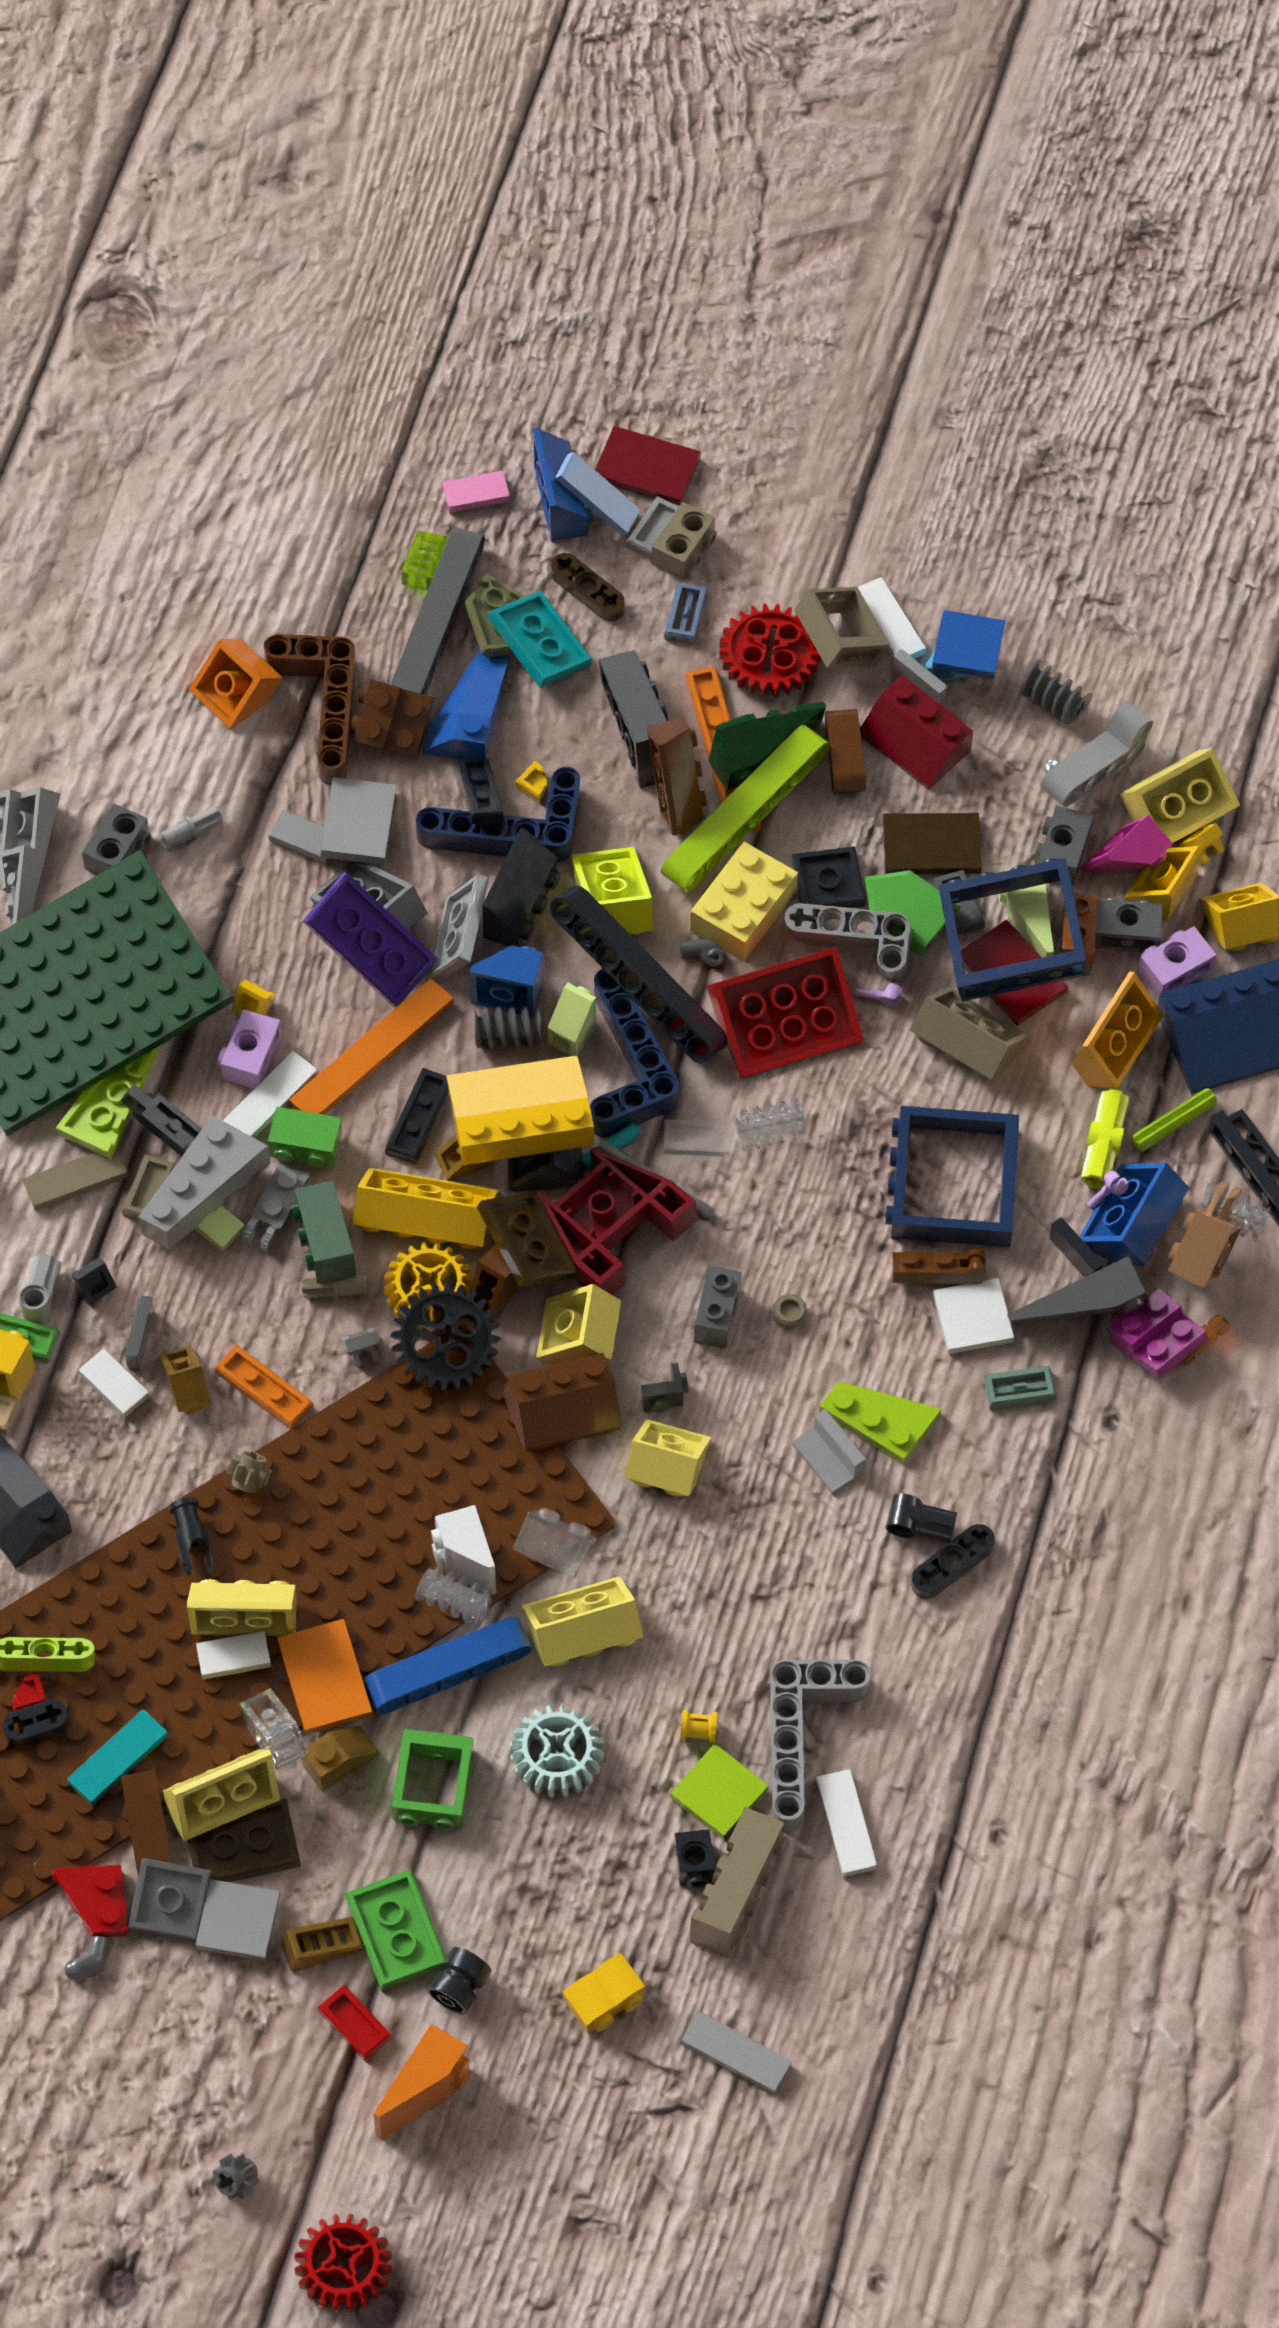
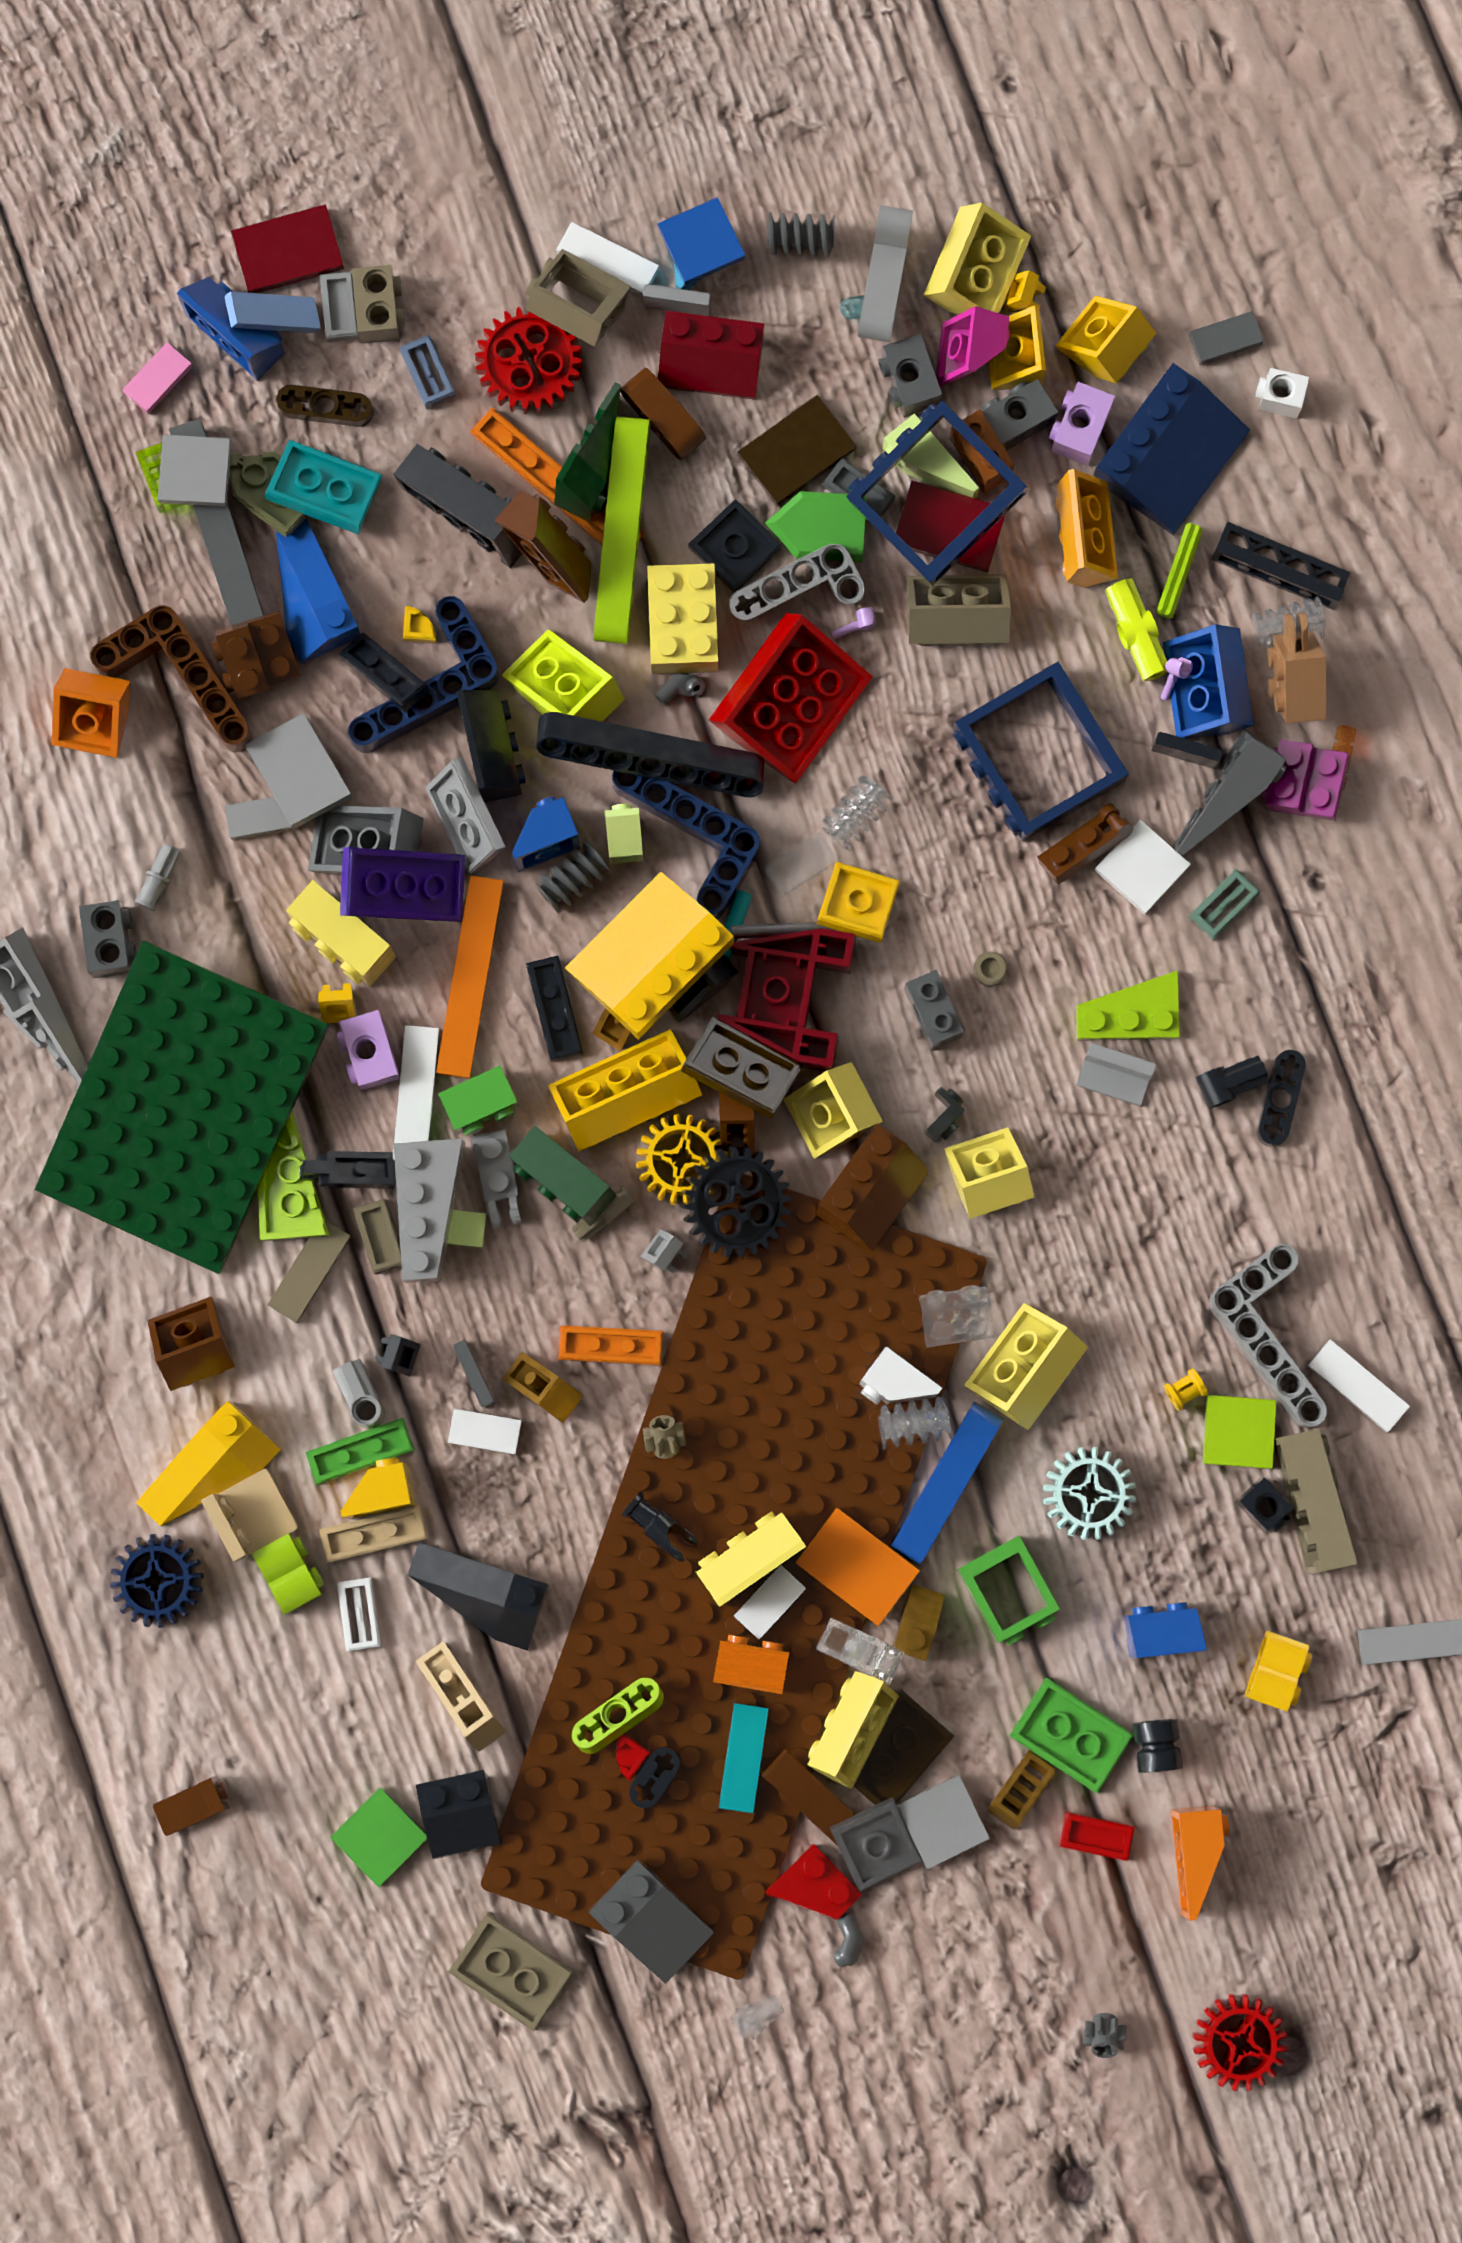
camera: 35 degrees left, 20 degrees up
none -> light grey tile [158,435,231,507]
none -> light yellow brick [286,880,396,987]
none -> orange brick [713,1635,789,1694]
none -> yellow tile [816,861,900,943]
none -> blue slope [1124,1602,1206,1658]

